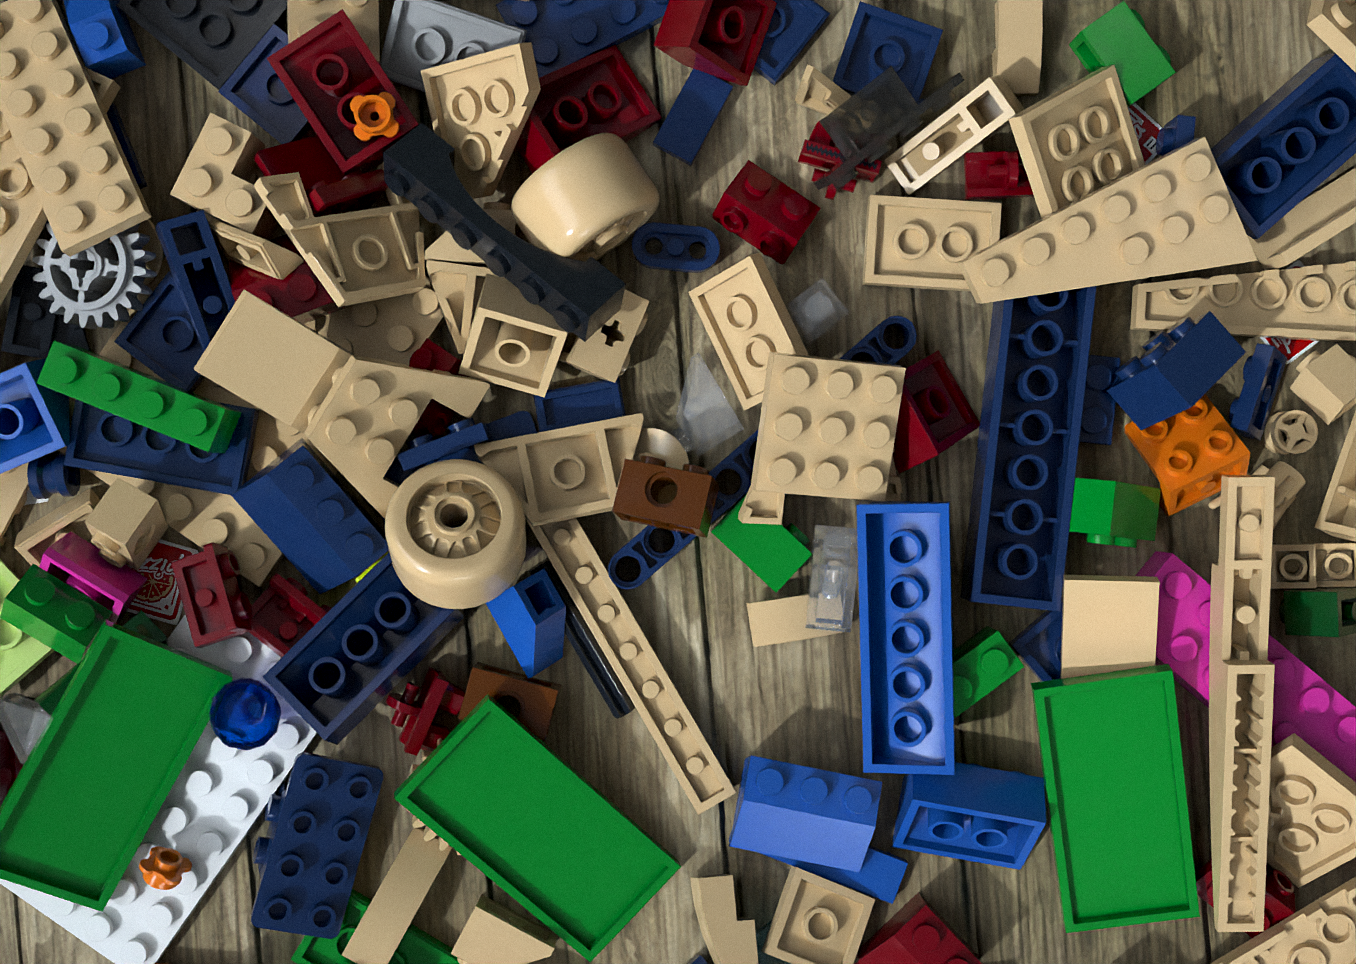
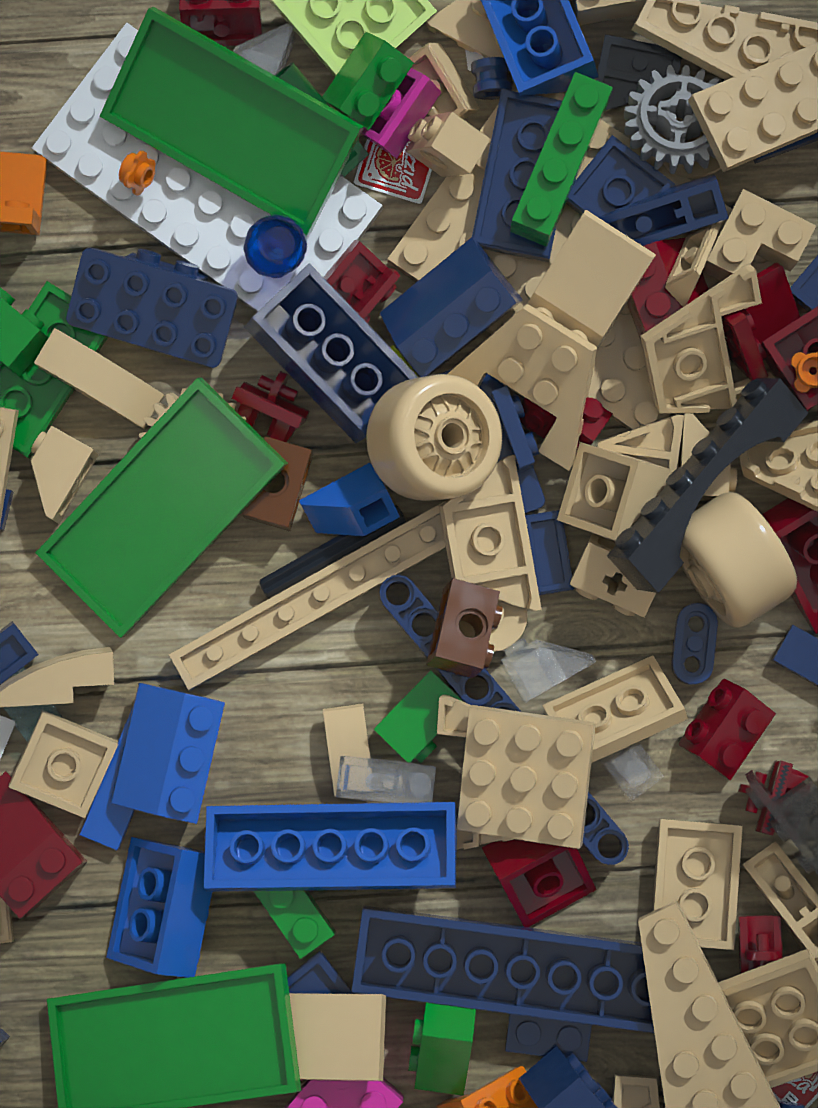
camera: 90 degrees right, 5 degrees down
dark red bracket [171,542,252,648] -> none

